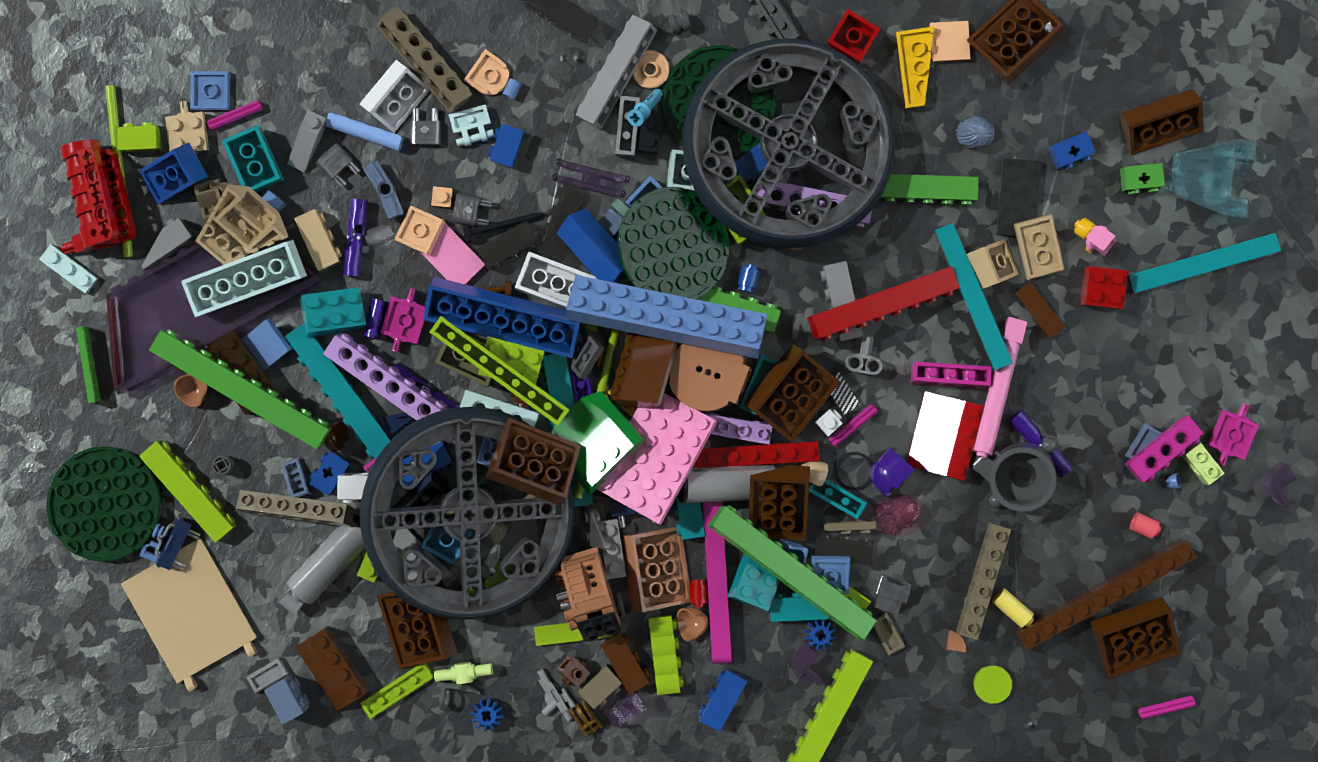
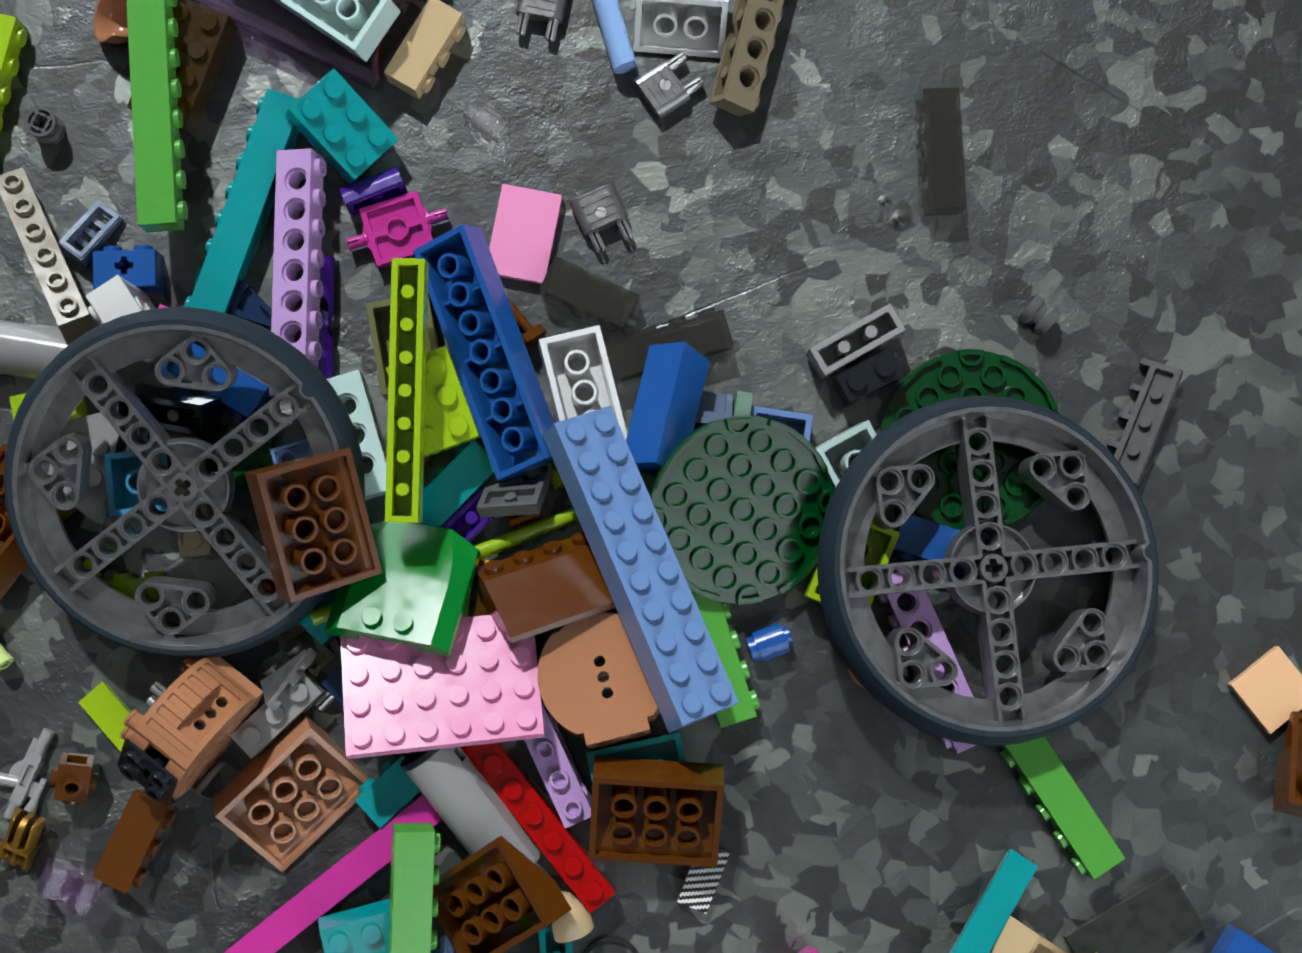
camera: 50 degrees right, 5 degrees down
medium blue tile [242,318,292,370] -> none
reddish brown hair [324,421,349,452] -> none
dark purple piece [343,199,368,277] -> none
sand blue piece [363,161,404,220] -> none
light nougat tile [394,205,446,256] -> none
light nougat plate [431,186,453,208] -> none
light aqua plate [449,104,494,147] -> none
black piece [461,212,544,243] -> none
light nougat tile [464,49,510,96] -> none
blue brick [488,124,525,169] -> none
medium blue hinge [502,78,522,100] -> none
clear purple piece [552,158,630,198] -> none
light grey brick [576,15,658,130] -> none
dark tan brick [578,664,622,709] -> none
medium azure pin [627,89,663,126] -> none
light nougat tile [632,50,670,89] -> none
lime brick [649,615,684,695] -> none
nougat helmet [676,608,708,641] -> none
red brick [689,579,709,607] -> none
red brick [807,266,960,341] -> none
white brick [814,409,843,436] -> none
light grey brick [820,261,863,342] -> none
red brick [826,9,880,65] -> none
dark pink axle [829,404,877,446] -> none
light grey beam [845,336,883,375] -> none
yellow wing [896,26,934,109] -> none
sand blue hair [955,116,995,149] -> none

